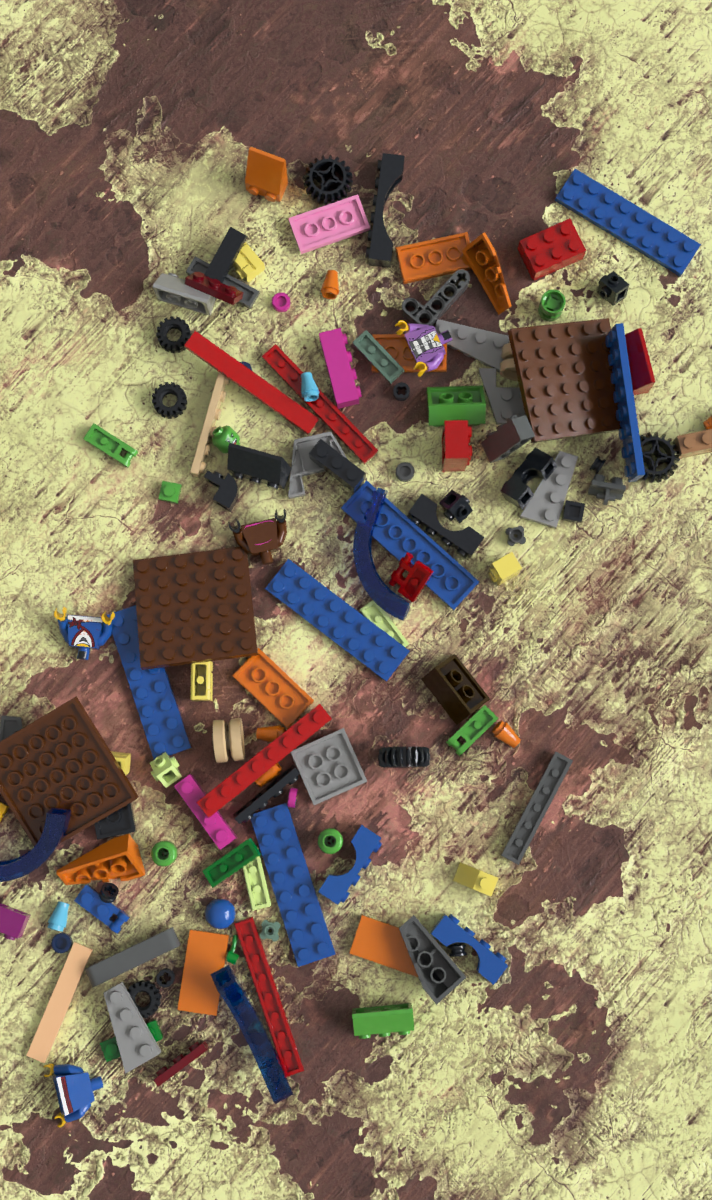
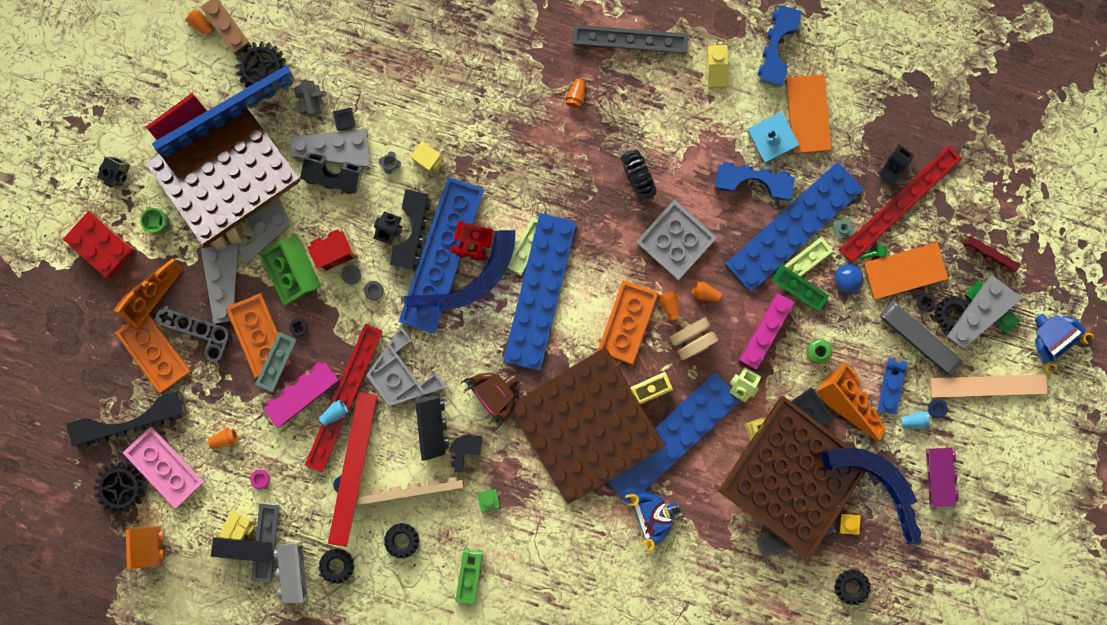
camera: 115 degrees left, 5 degrees up
black bush [99,883,119,903] -> none
dark red plate [185,272,243,305] -> none
red plate [196,704,332,818] -> none
clear blue arch [211,965,293,1104] -> none
bright green head [212,425,240,454] -> none
black plate [233,765,300,824] -> none
dark pink tile [287,788,298,808] -> none
black brick [309,439,366,493] -> none
bright green head [318,828,343,854] -> none
bright green slope [352,1003,414,1039] -> none
torso [395,320,452,377] -> none
dark grey wedge [399,915,467,1005] -> none
dark brown slope [421,654,490,725] -> none
bright green plate [446,705,499,756] -> none
black bush [448,944,467,957] -> none
dark grey brick [481,415,535,463] -> none
blue plate [555,169,701,277] -> none
black bush [589,455,606,474] -> none
none -> dark grey tile [342,265,361,285]
none -> medium azure tile [748,111,800,163]
none -> black brick [878,144,914,186]

